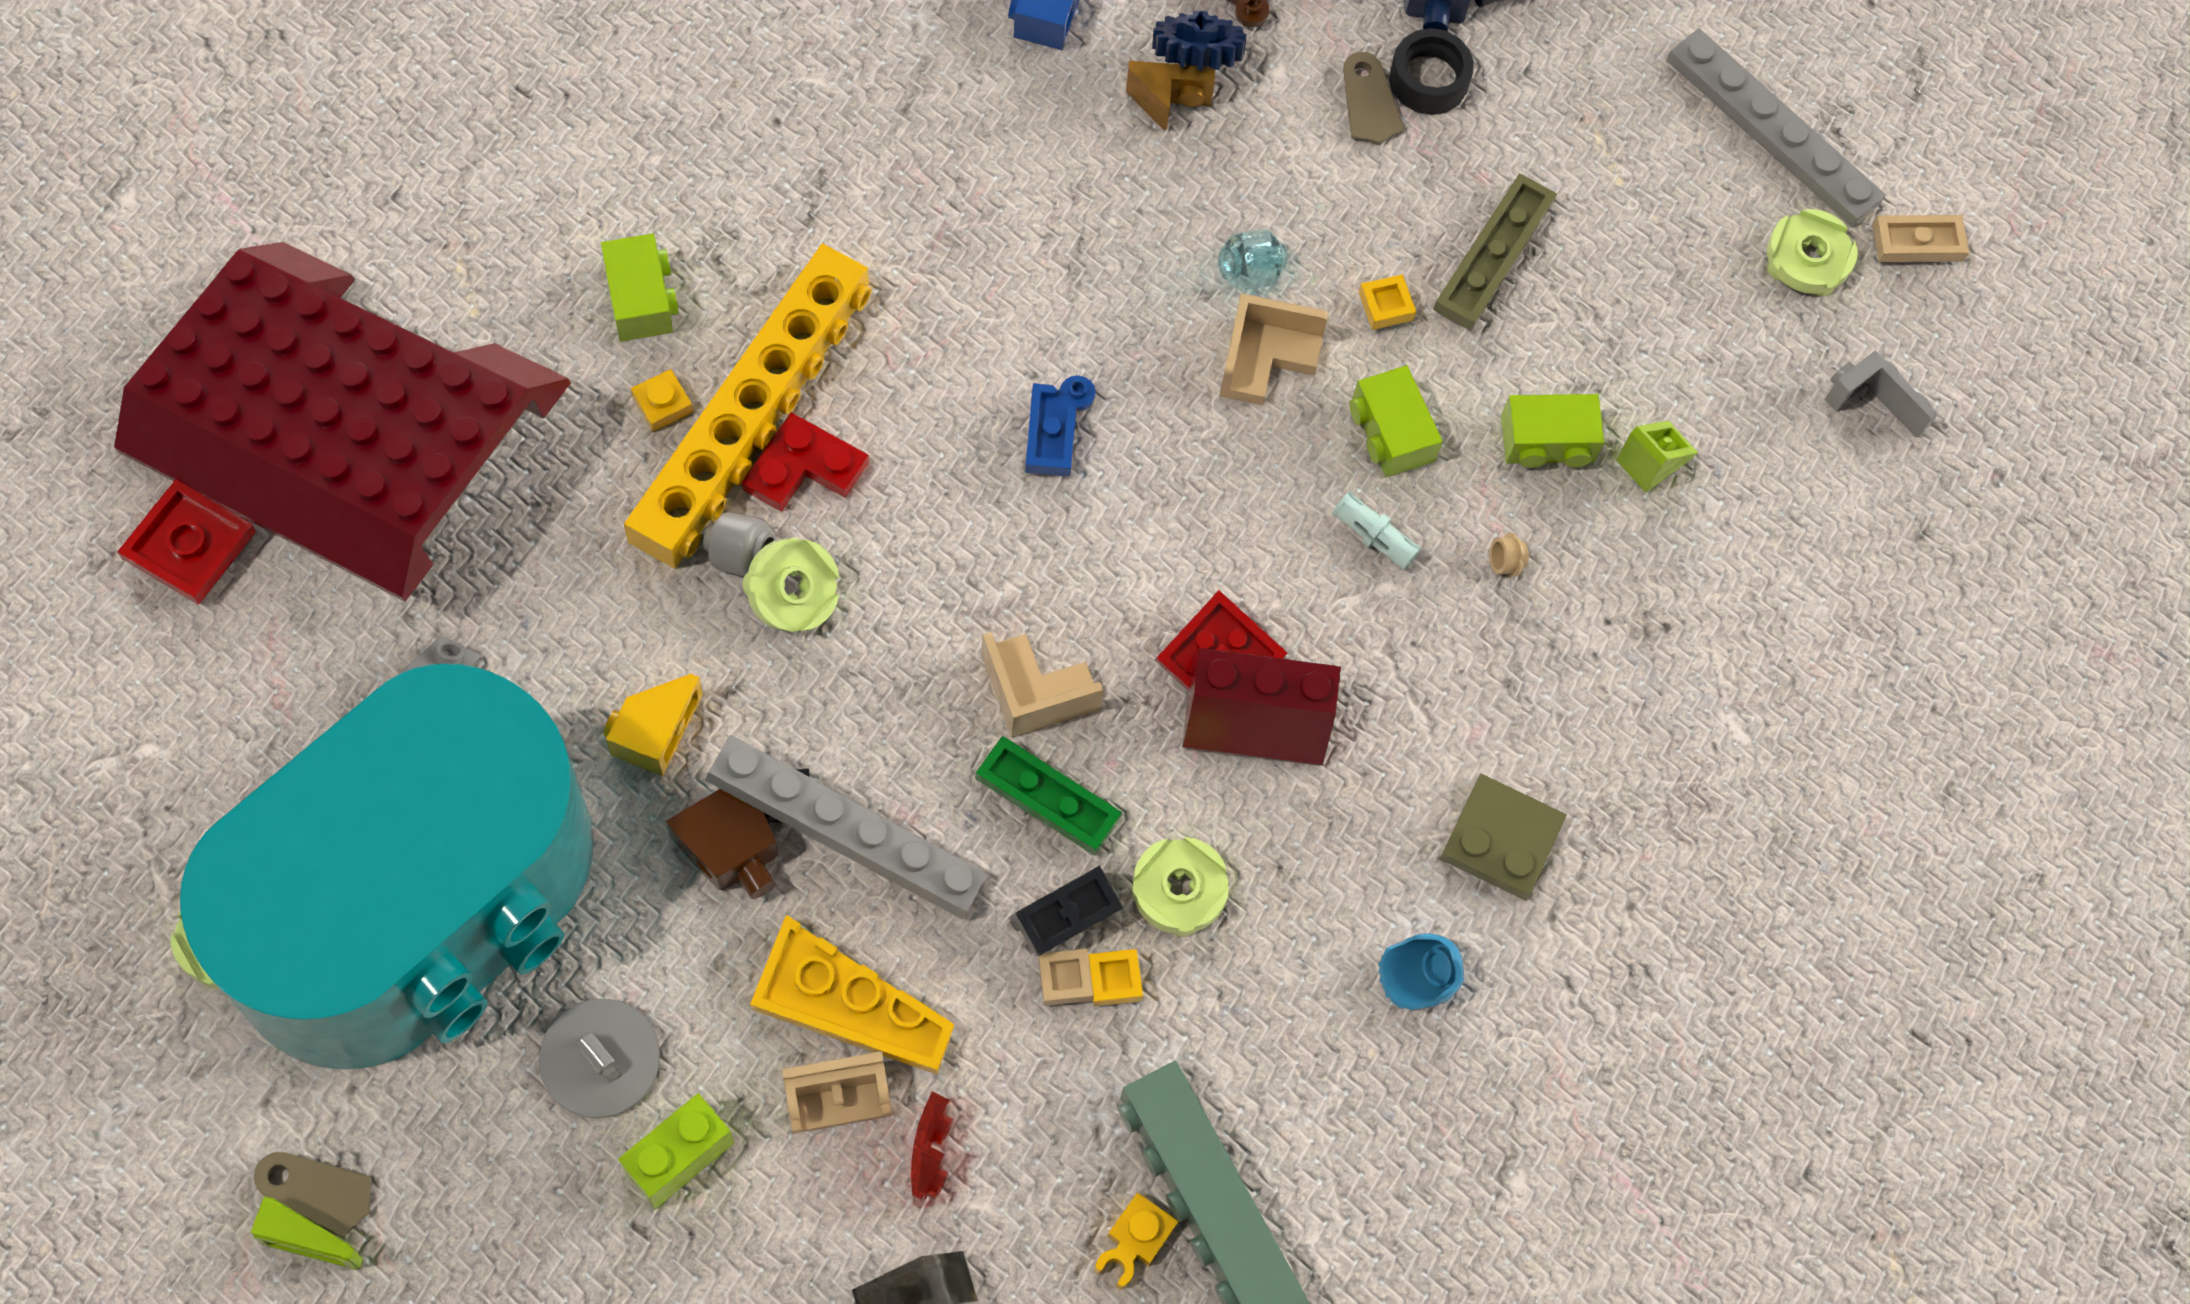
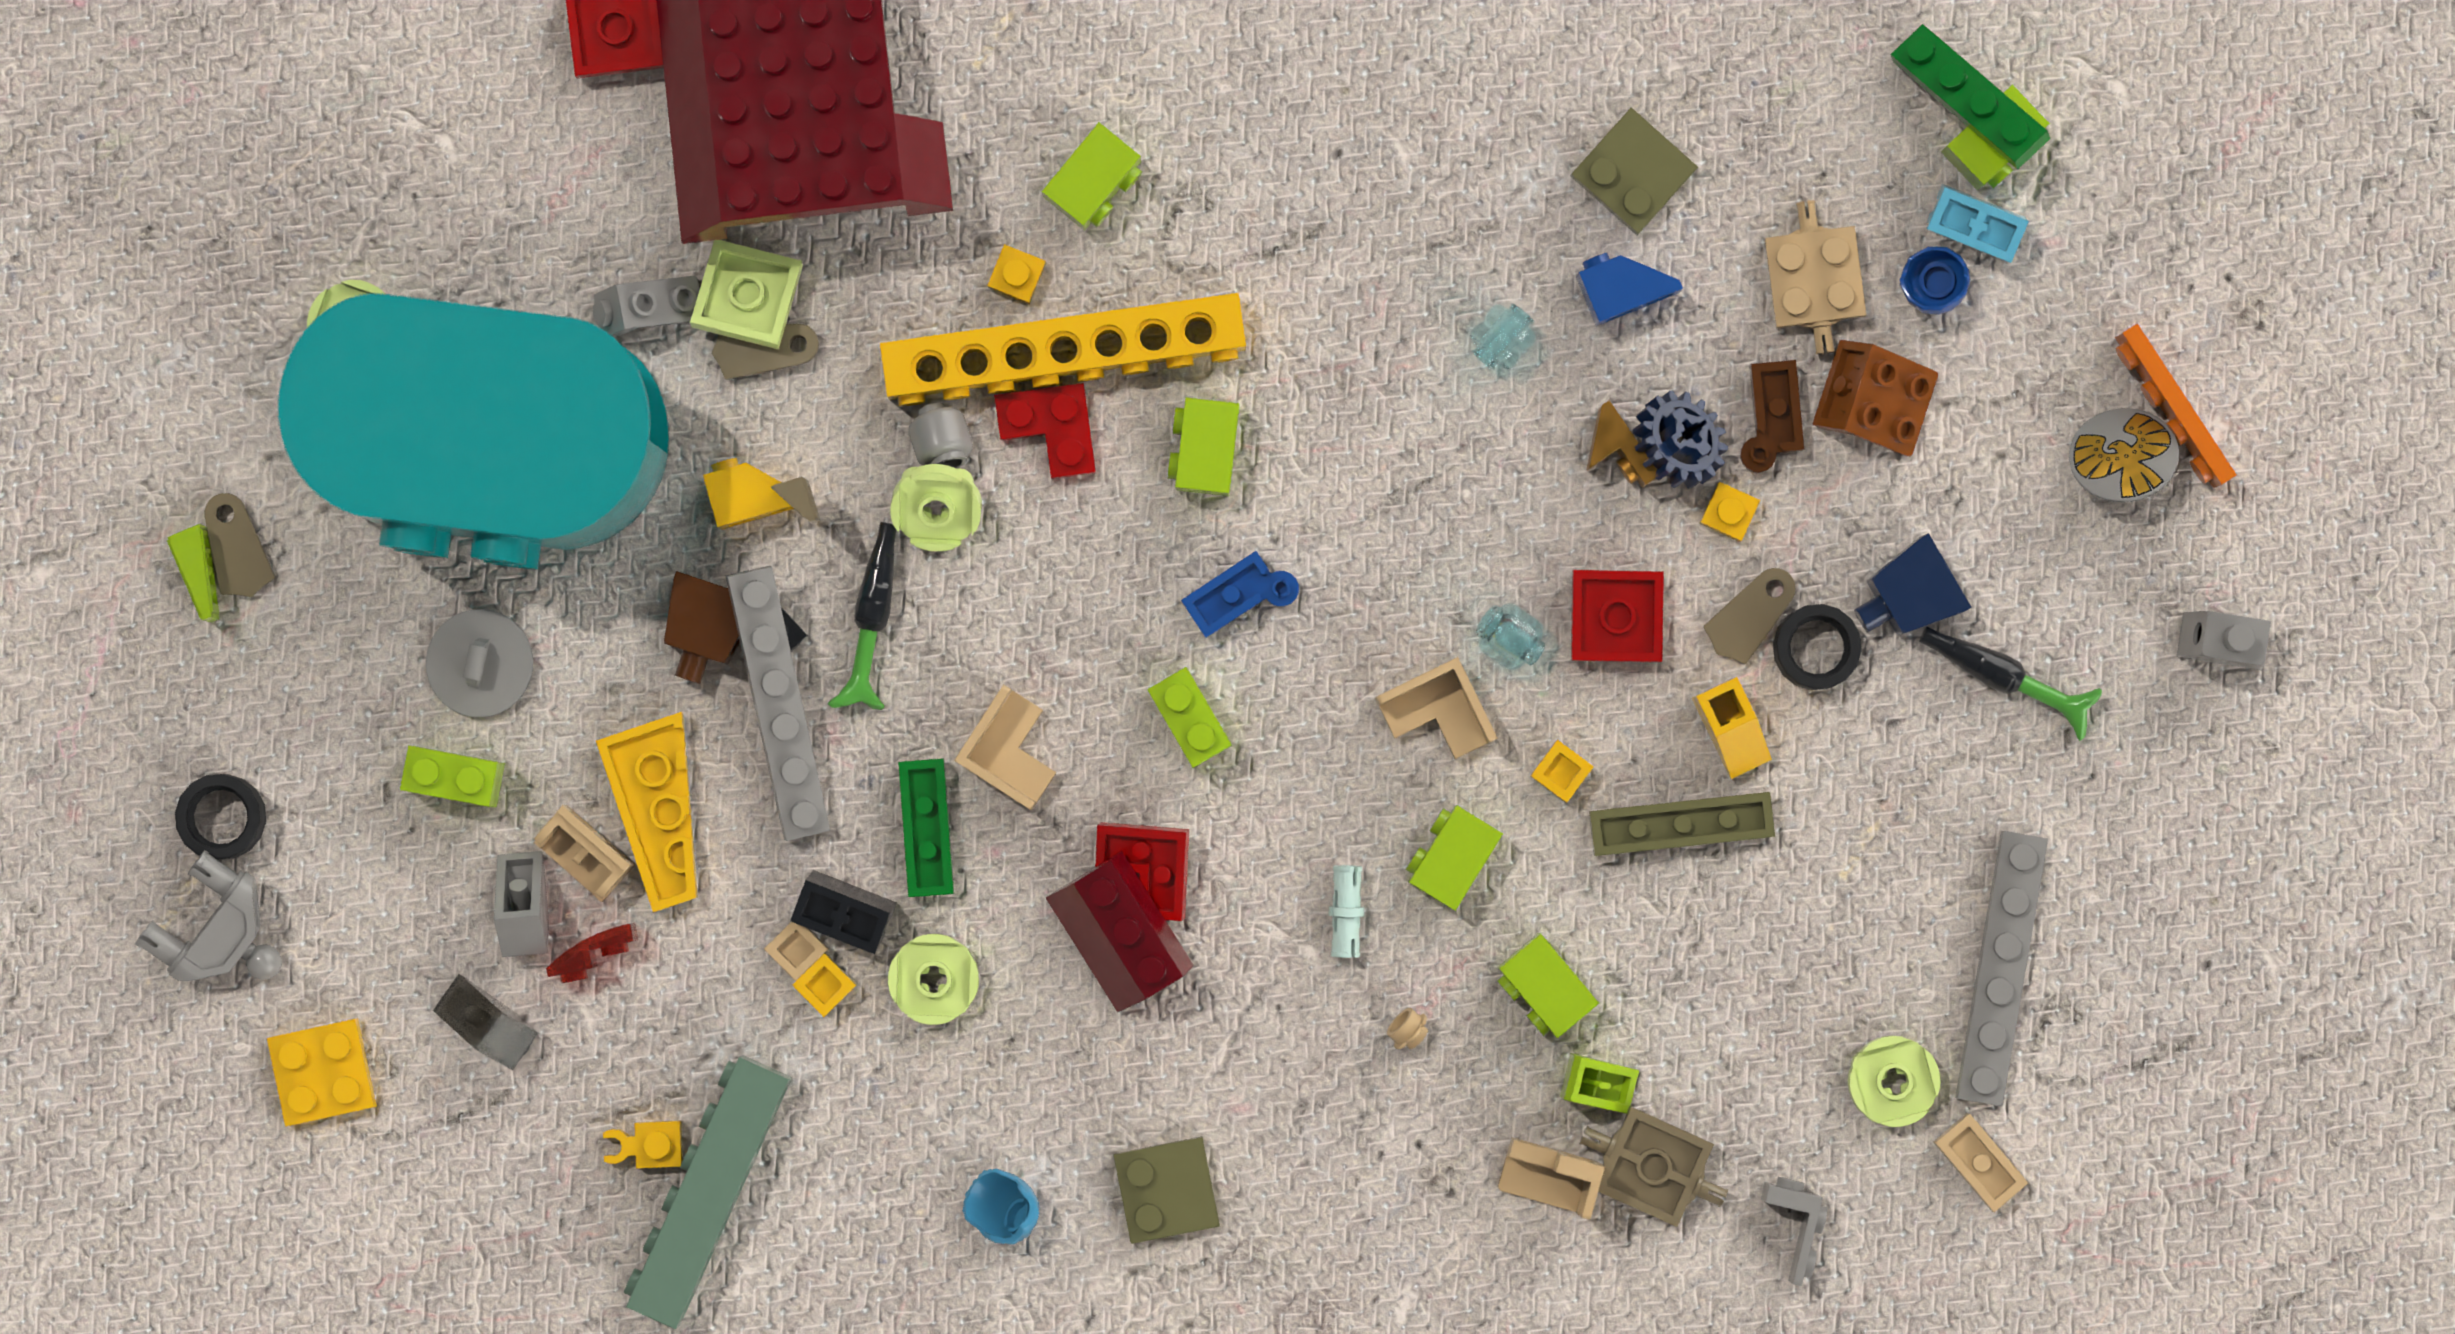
camera: 60 degrees right, 20 degrees up
none -> light grey slope [494,851,549,957]
none -> yellowish green plate [690,240,803,350]
none -> dark tan piece [711,324,819,380]
none -> dark tan slope [771,476,820,525]
none -> black piece [827,522,896,710]
none -> lime brick [1147,667,1232,769]
none -> lime brick [1167,397,1240,496]
none -> clear light blue piece [1470,303,1536,370]
none -> tan panel [1498,1137,1605,1220]
none -> red plate [1571,570,1664,663]
none -> dark tan plate [1579,1106,1728,1227]
none -> yellow slope [1692,677,1772,779]
none -> yellow plate [1699,481,1760,542]

